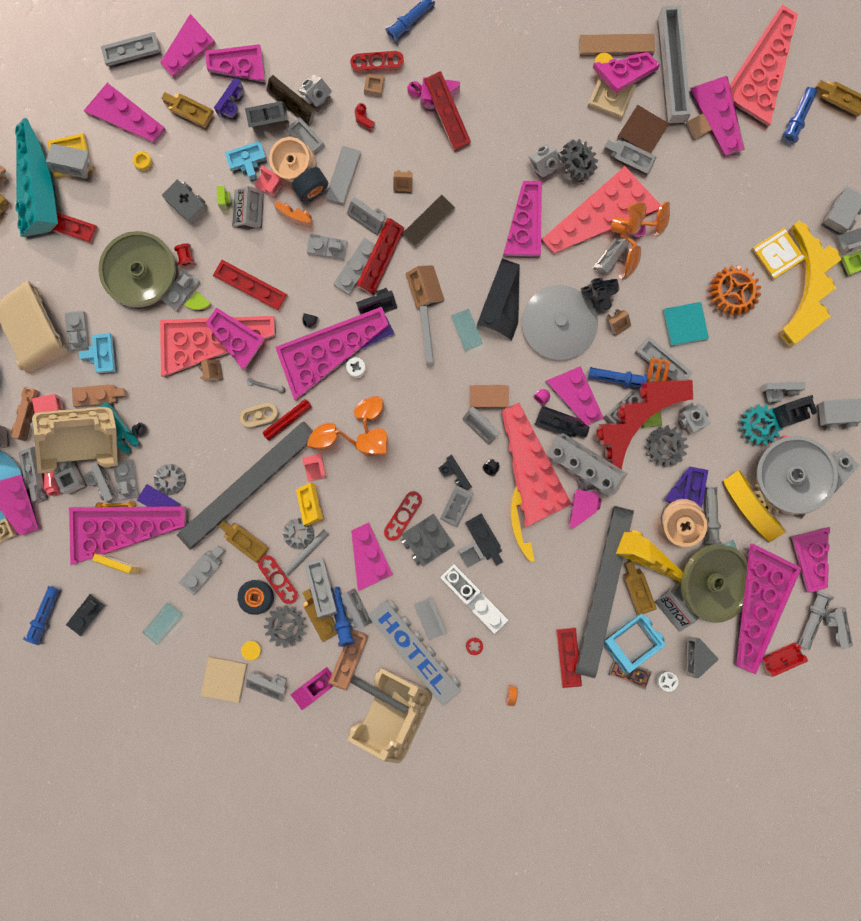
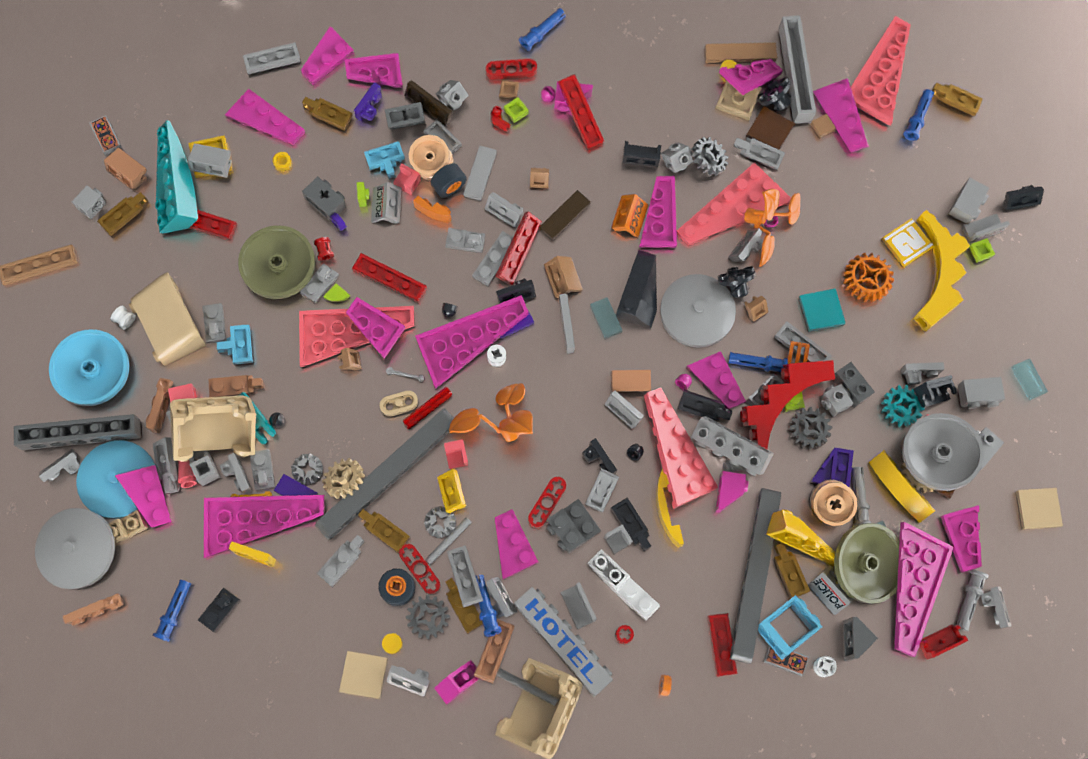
camera: 10 degrees left, 10 degrees down
clear light blue tile [142,602,183,645] -> none
none -> tan gear [322,458,365,499]
none -> dark purple tile [330,212,347,231]
none -> lime plate [504,97,529,123]
none -> orange panel [611,194,649,237]
none -> black hinge [622,141,661,167]
none -> black plate [756,77,792,111]
none -> dark grey brick [833,362,875,408]

